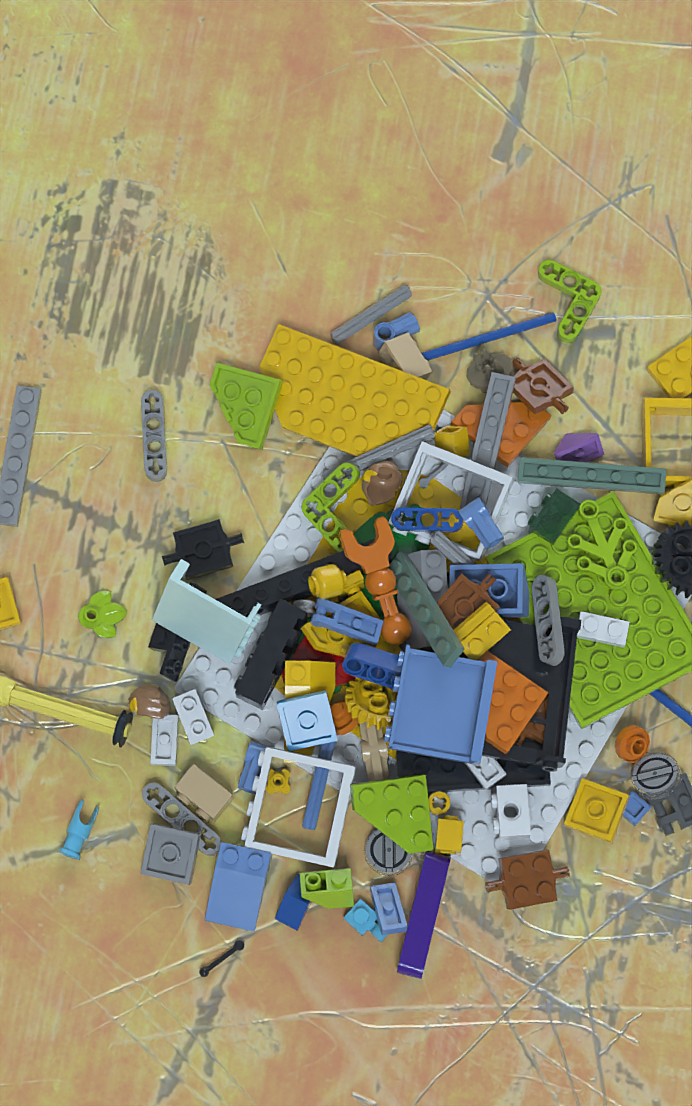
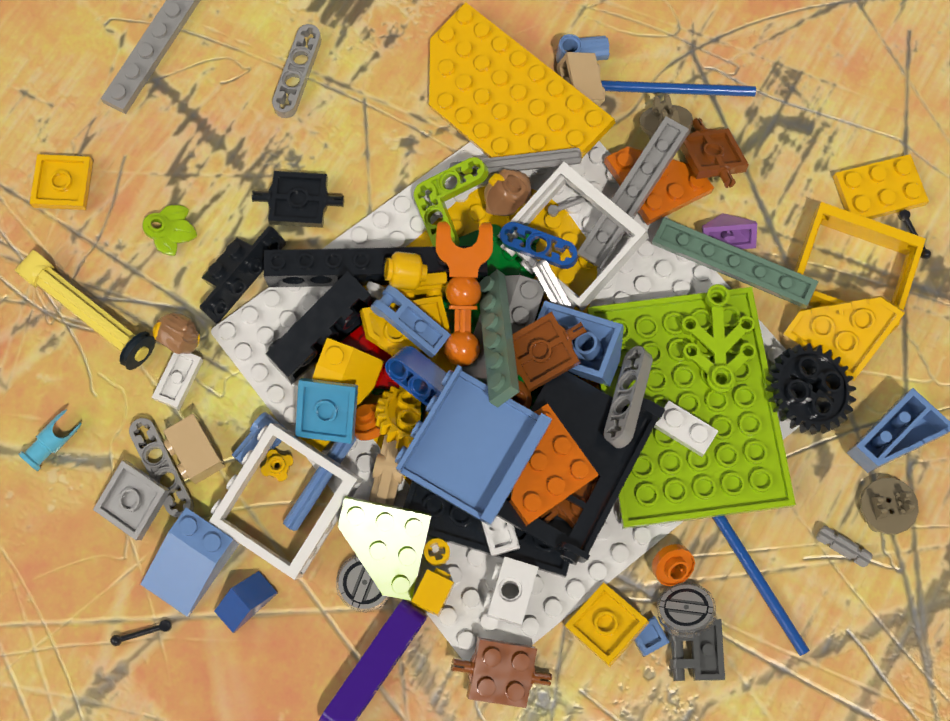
camera: 20 degrees right, 0 degrees up
light aqua panel [152,559,261,664] -> none
white brick [171,688,214,745] -> none
lime plate [209,362,283,450] -> none
lime slope [300,868,354,909] -> none
light grey axle [330,285,412,344] -> none
medium azure plate [344,899,388,942] -> none
medium blue plate [370,882,408,935] -> none
yellow panel [434,425,470,458] -> none
yellow plate [453,602,511,660] -> none
medium blue piece [458,497,504,550] -> none
clear green bracket [527,488,581,545] -> none
lime beam [538,260,602,343] -> none

